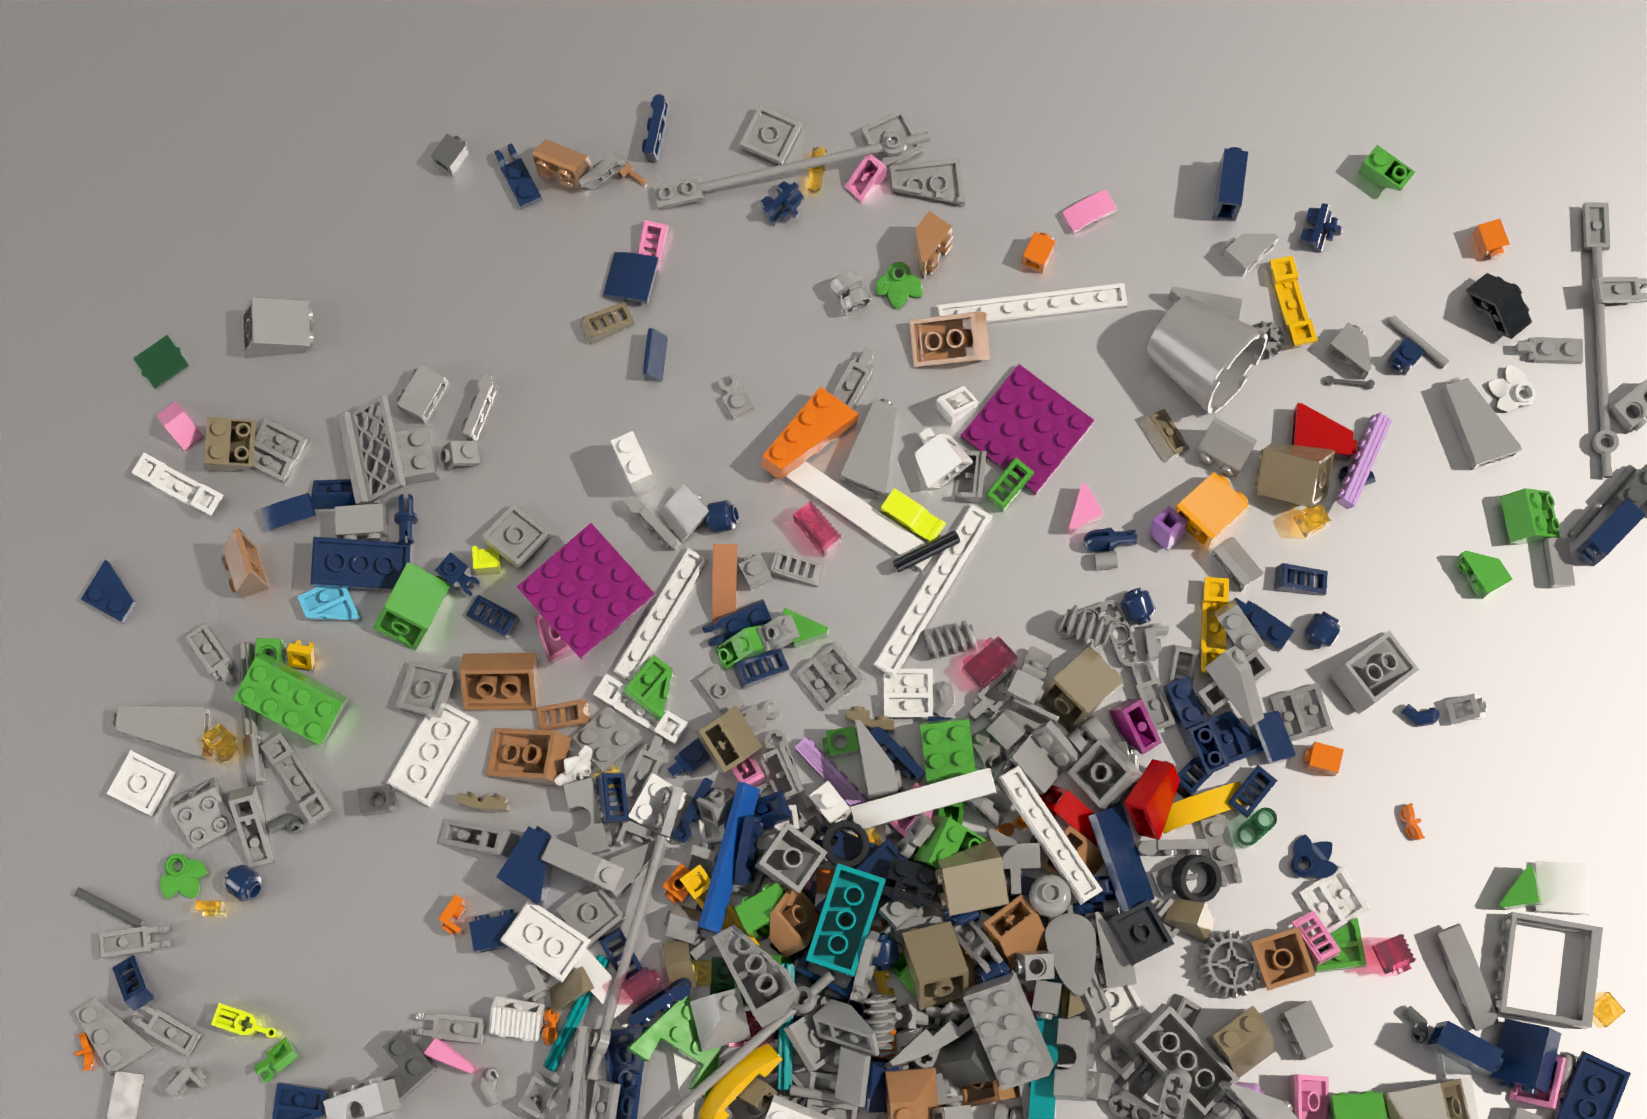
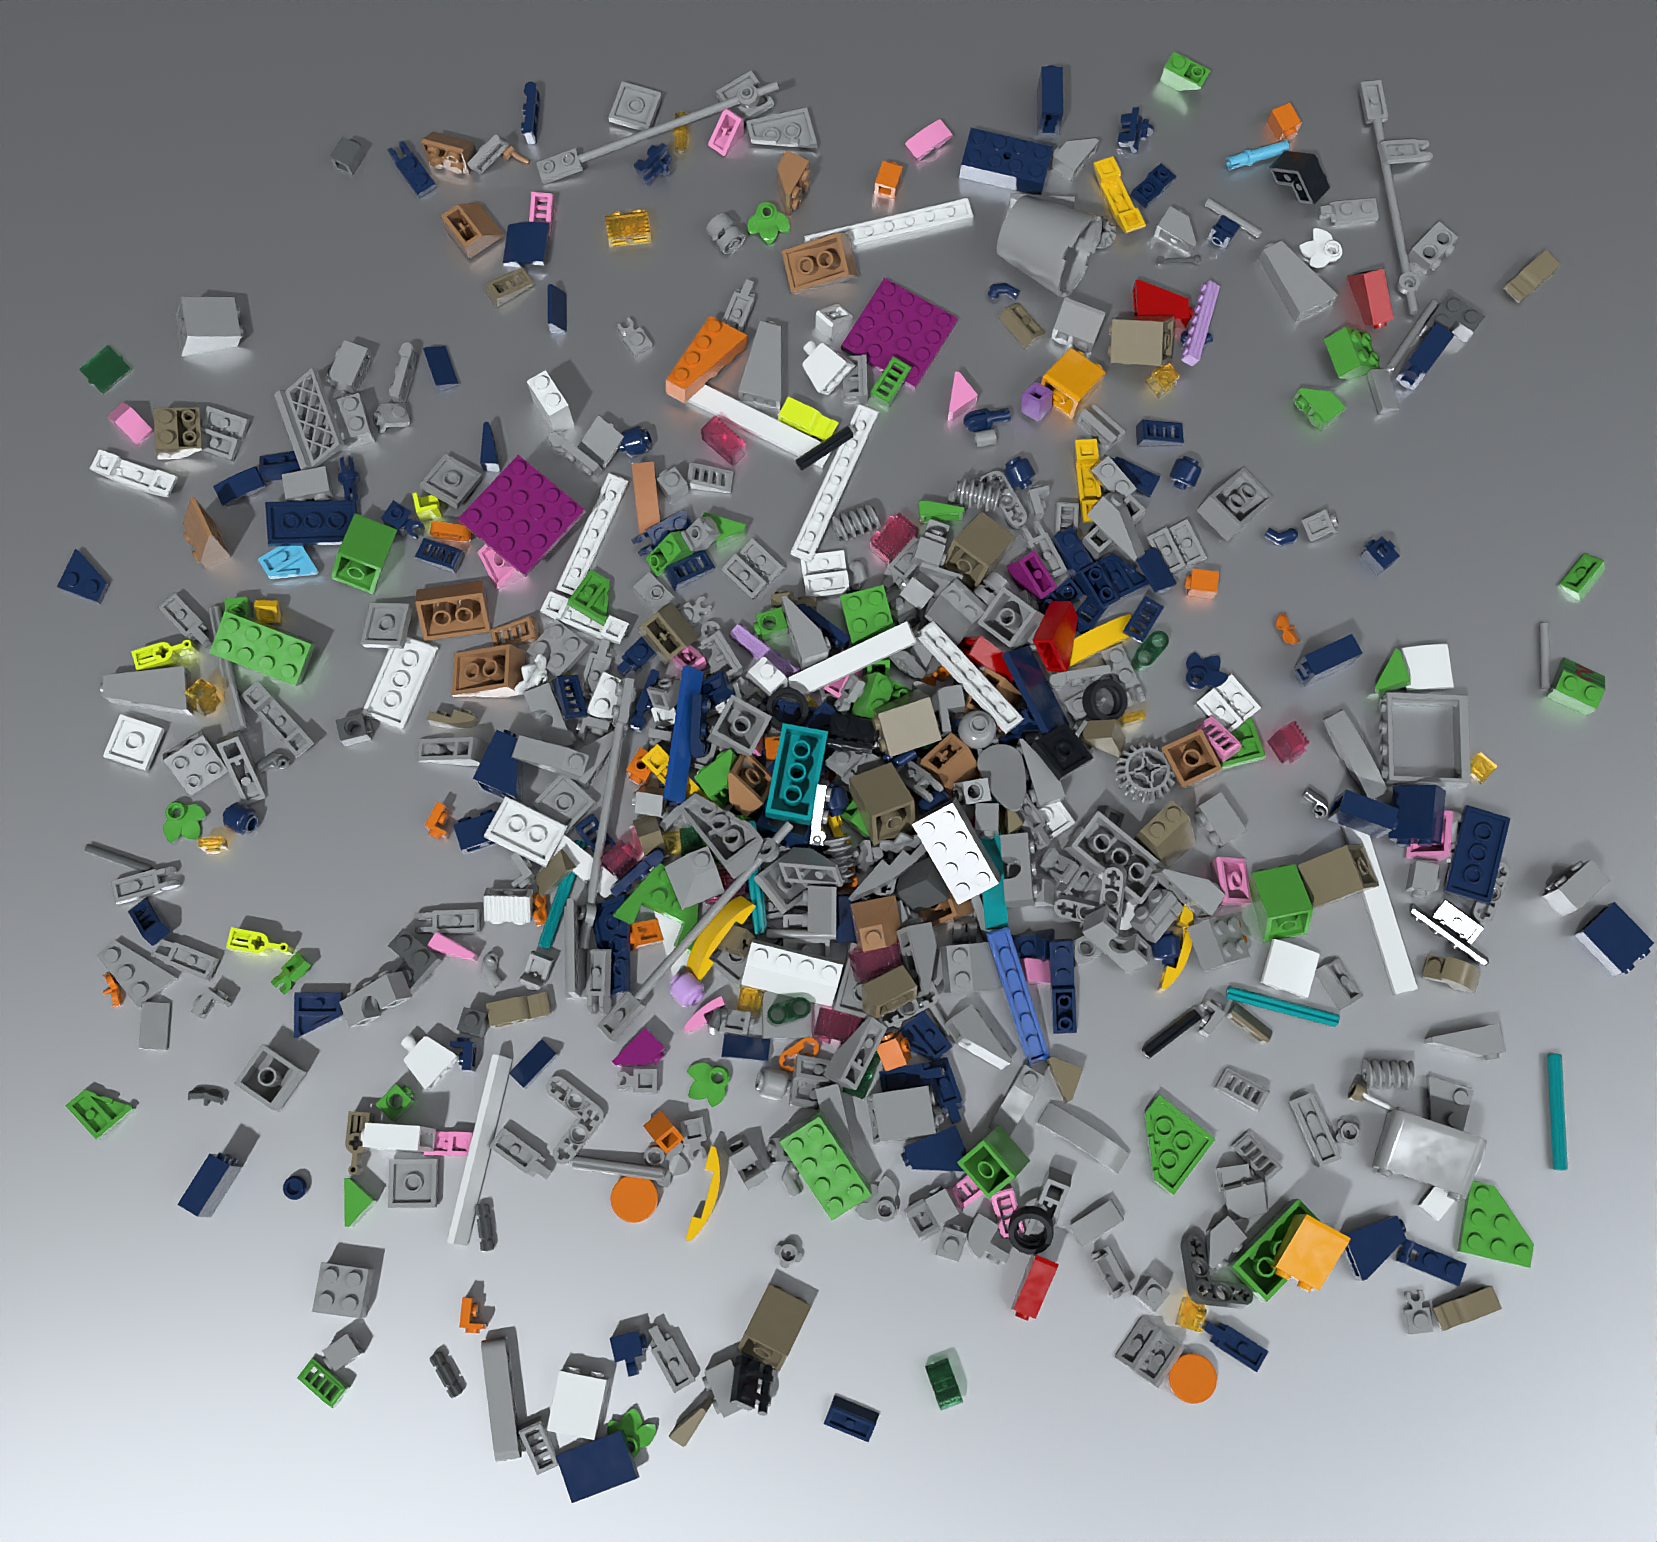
camera: 15 degrees left, 0 degrees up
none -> neon yellow piece [131,640,198,671]
none -> dark blue slope [423,346,459,392]
none -> orange beam [429,521,472,542]
none -> medium nougat slope [441,203,504,259]
none -> dark blue slope [480,422,500,472]
none -> clear yellow brick [605,209,652,248]
none -> orange bracket [630,918,663,951]
none -> bright green slope [918,500,964,523]
none -> dark blue brick [959,128,1053,195]
none -> dark blue arm [988,283,1020,300]
none -> dark blue slope [1037,578,1085,615]
none -> clear yellow tile [1119,710,1146,727]
none -> dark blue slope [1130,163,1177,209]
none -> medium azure pin [1226,140,1290,170]
none -> dark blue brick [1294,634,1363,687]
none -> slope [1347,268,1394,329]
none -> dark blue brick [1360,536,1400,576]

